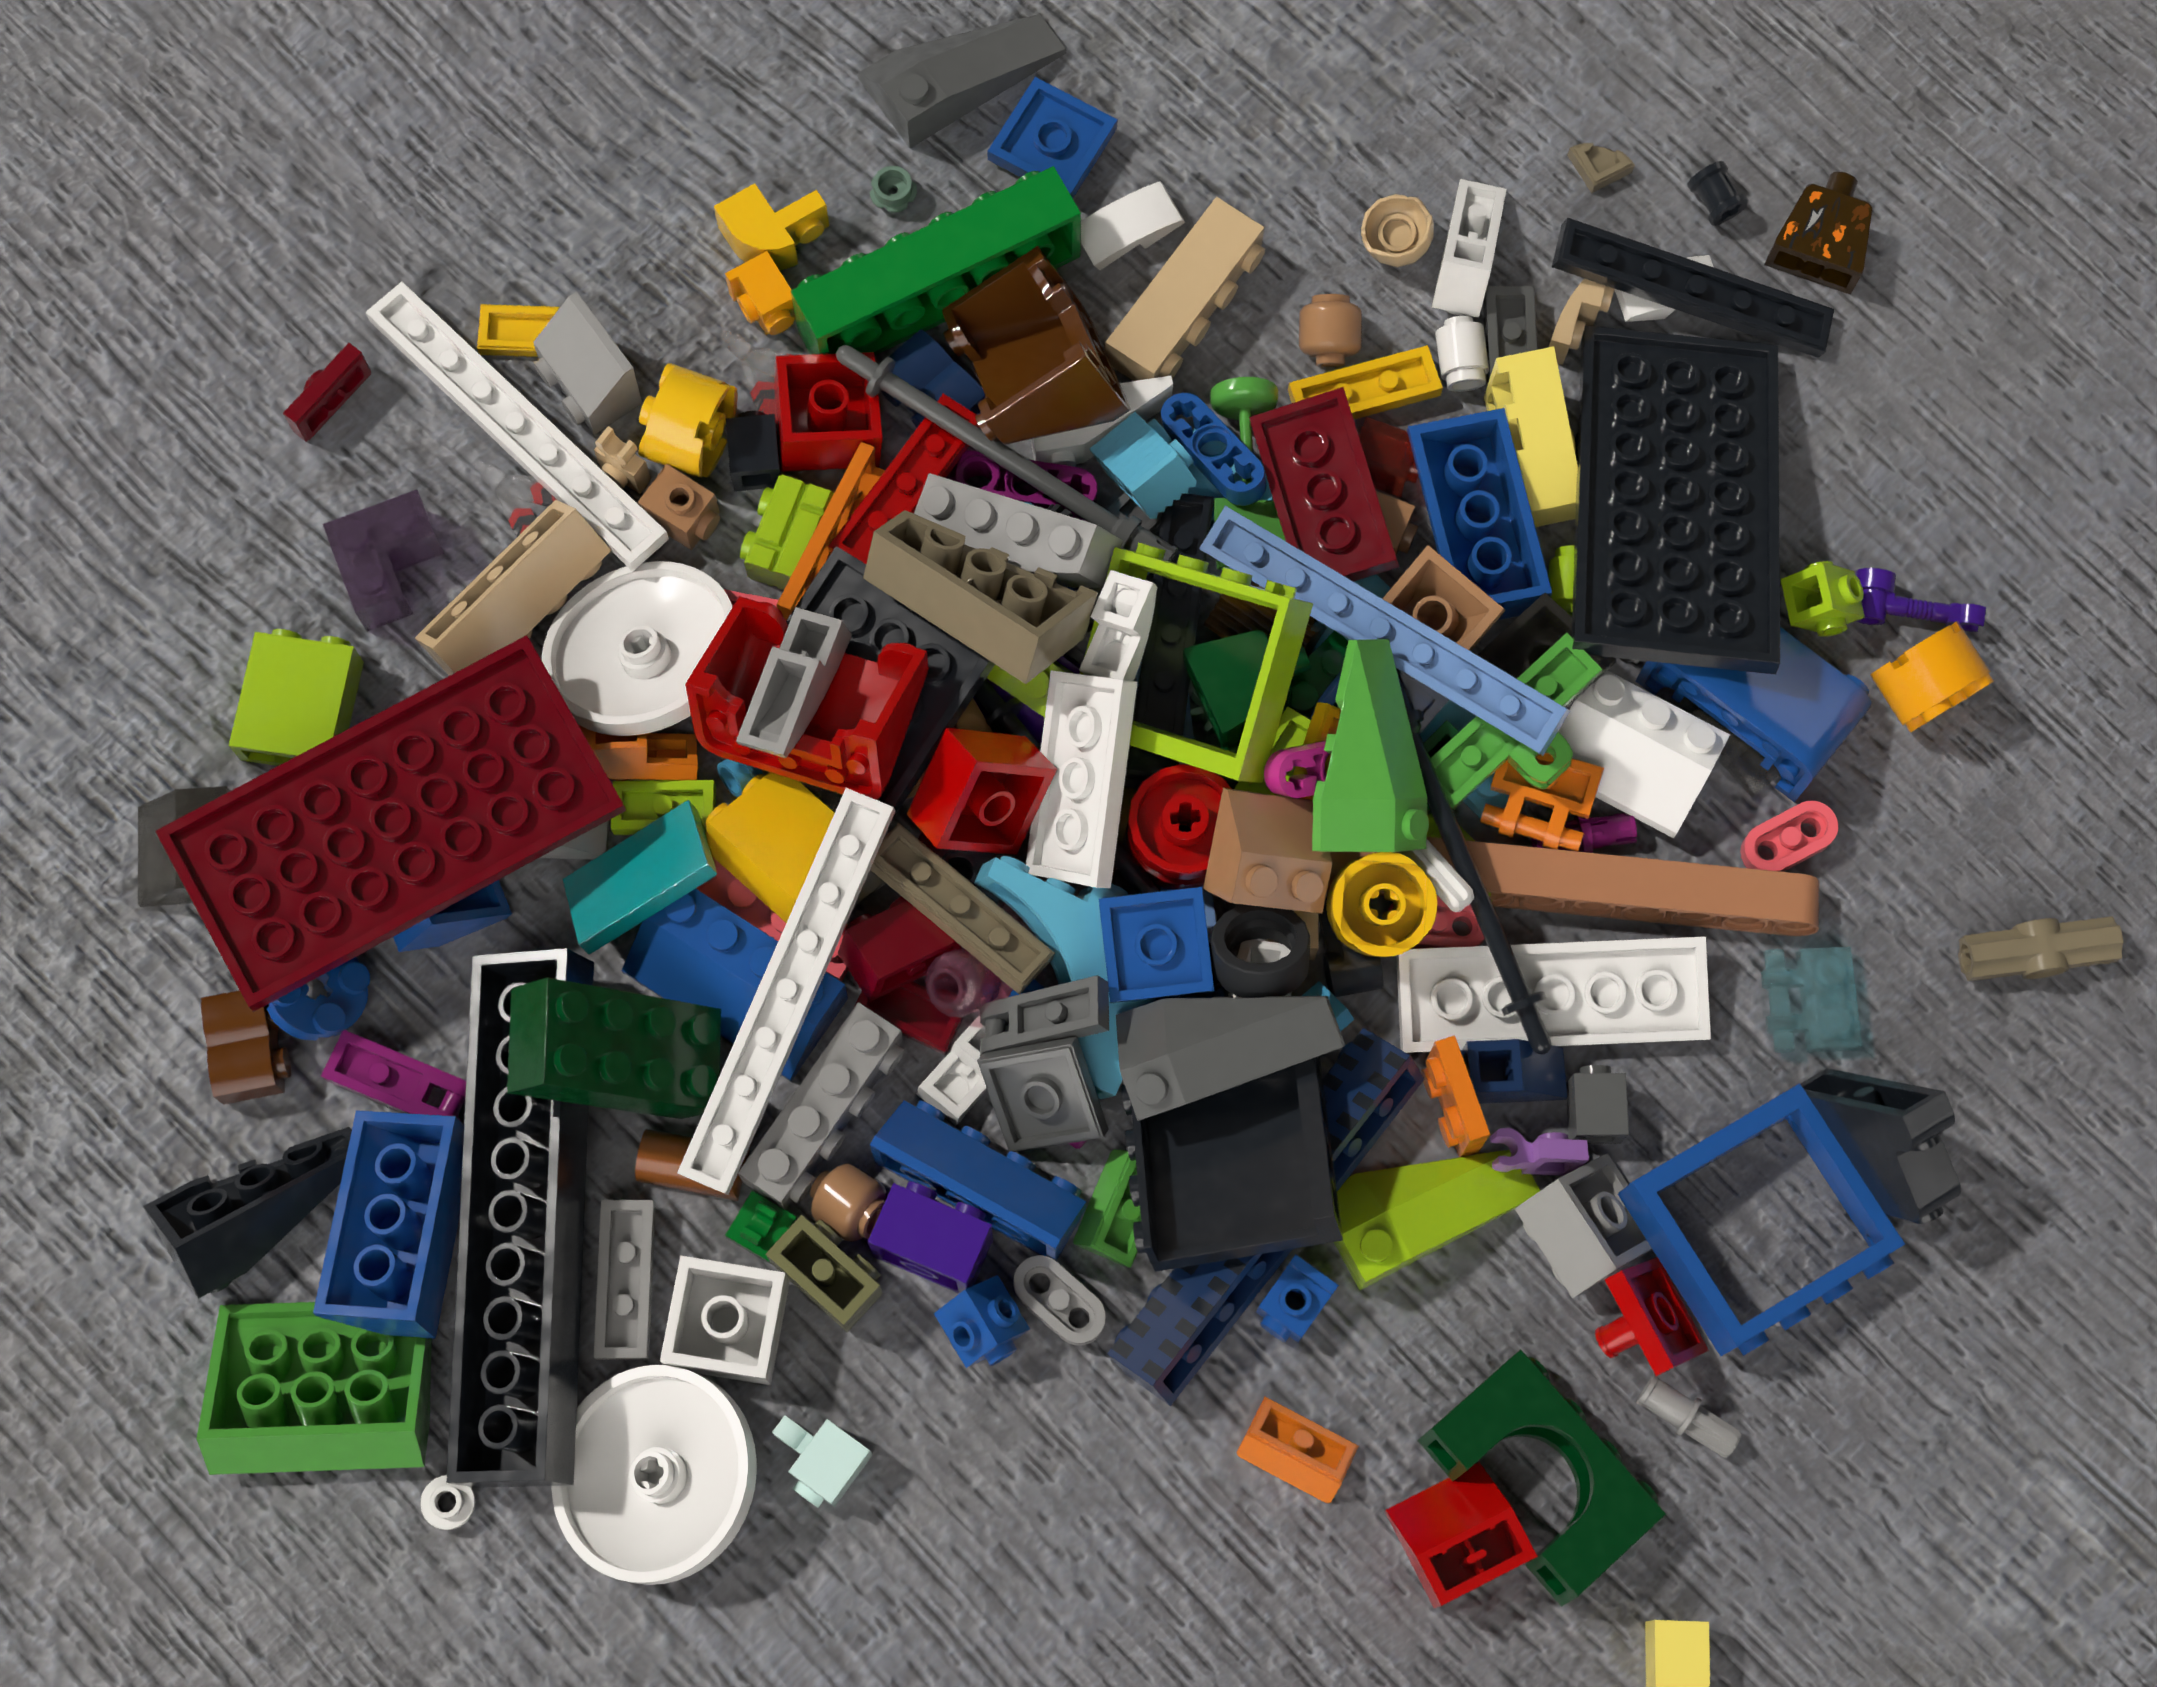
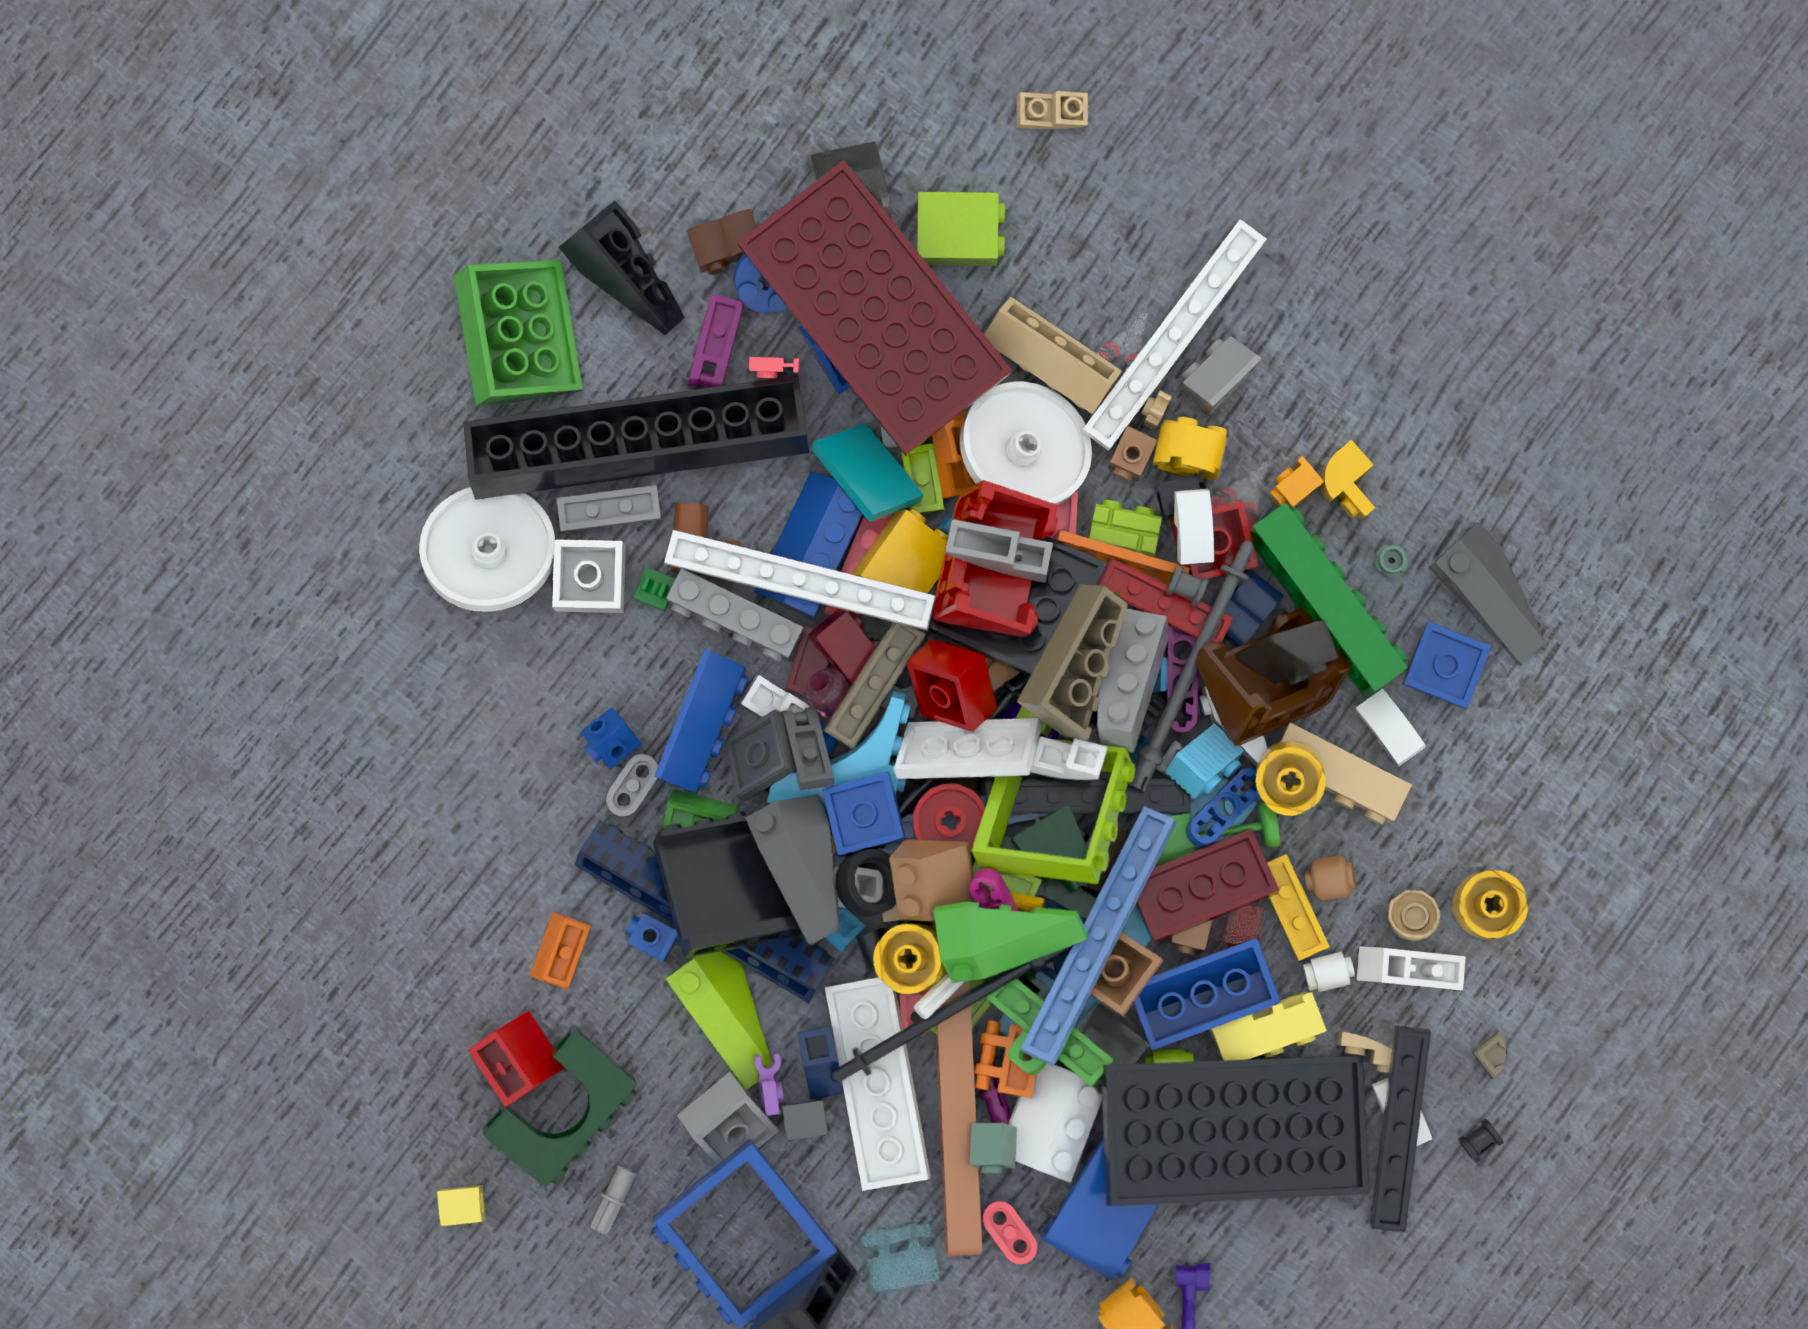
camera: 80 degrees right, 10 degrees up
dark red plate [283,343,371,442] -> none
blue slope [313,1110,464,1339] -> none
clear purple brick [323,490,444,631] -> none
white plate [421,1475,476,1530] -> none
yellow tile [477,304,560,357] -> none
dark green brick [507,978,721,1119] -> none
olive brick [766,1215,883,1333] -> none
light aqua brick [772,1415,872,1508] -> none
medium nougat head [810,1164,887,1242] -> none
dark purple brick [868,1181,993,1293] -> none
orange plate [1421,1035,1490,1157] -> none
dark grey plate [1484,286,1537,382] -> none
red tile [1595,1257,1709,1376] -> none
dark brown torso [1764,172,1873,295] -> none
lime brick [1781,561,1865,637] -> none
none -> coral plate [749,356,801,378]
none -> sand green brick [969,1123,1017,1175]
none -> tan slope [1017,91,1088,129]
none -> dark grey bush [1165,565,1209,607]
none -> white slope [1174,489,1214,565]
none -> clear smoke slope [1235,620,1338,685]
none -> yellow brick [1256,741,1326,816]
none -> yellow brick [1452,870,1528,939]

